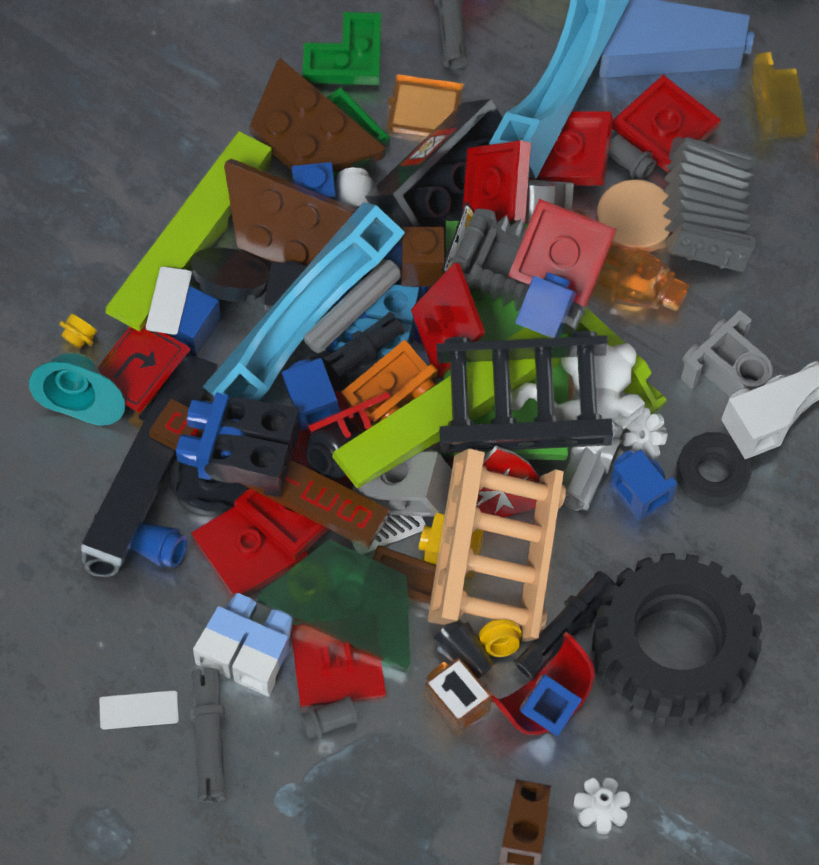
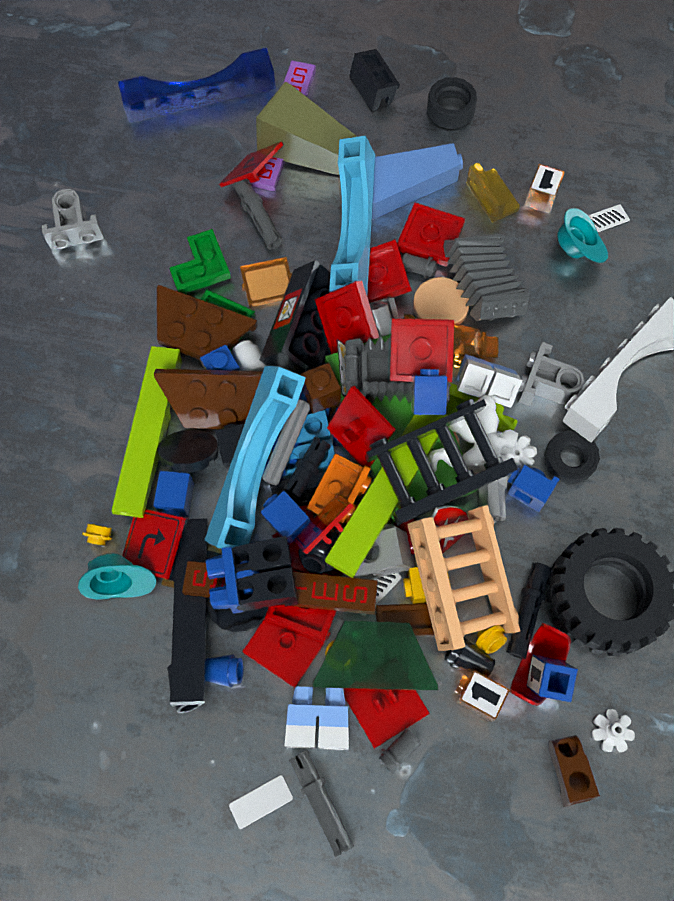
camera: 20 degrees left, 5 degrees up
white sticker [146,267,192,335] -> none
none -> white hips [455,354,523,408]

